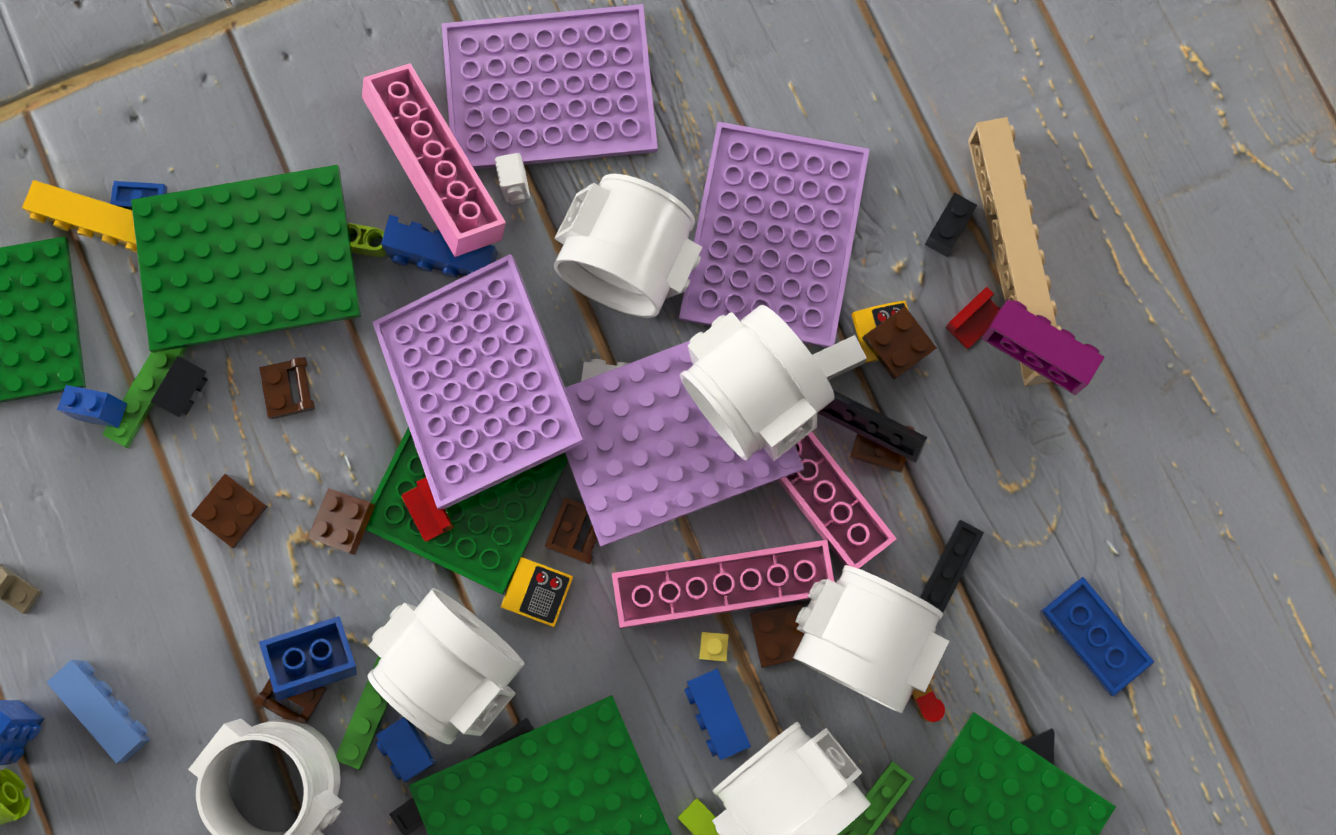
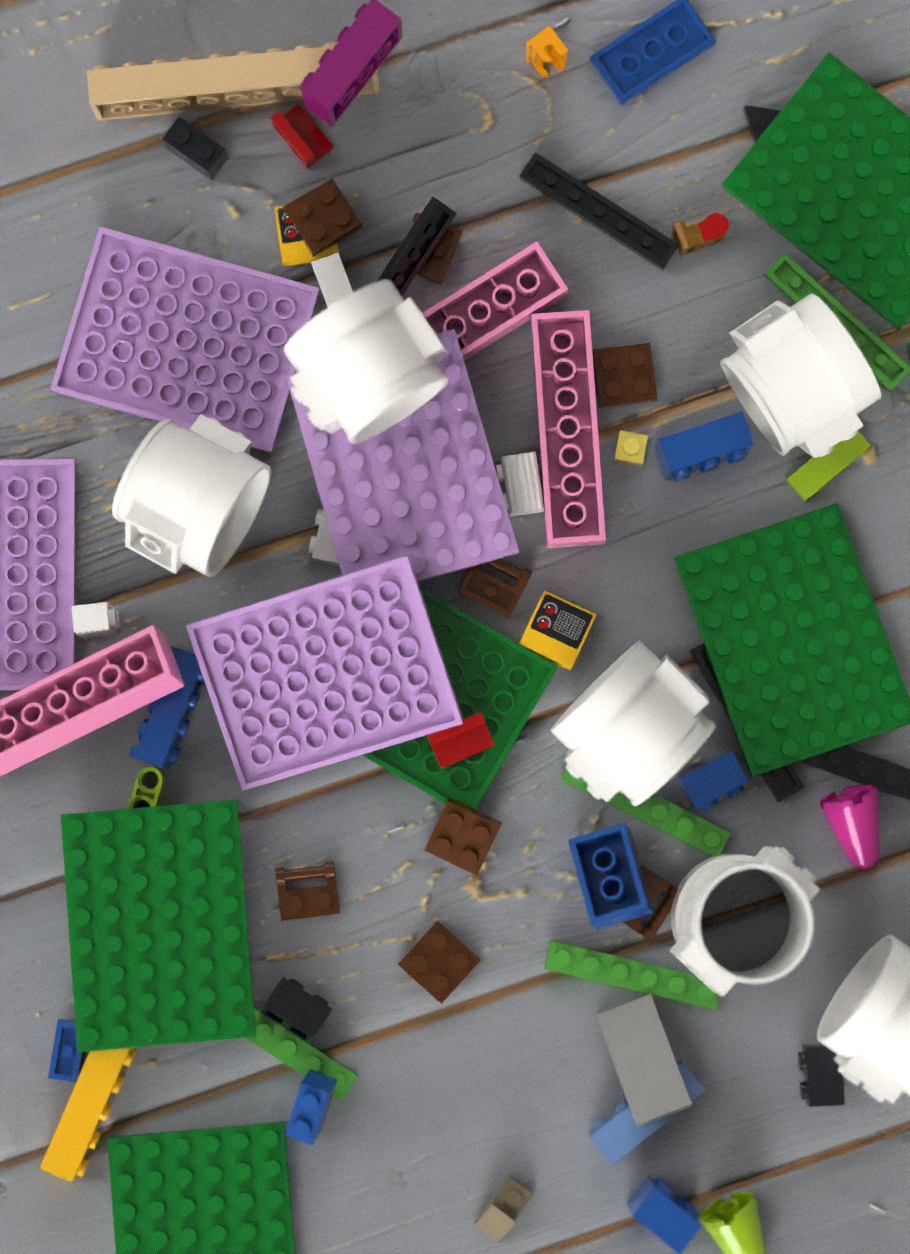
camera: 85 degrees left, 5 degrees up
white cylinder [793,565,949,713] -> none
none -> white brick [496,452,544,517]
none -> light orange hinge [525,25,569,78]
none -> bright green plate [544,940,720,1010]
none -> light grey tile [596,994,693,1127]

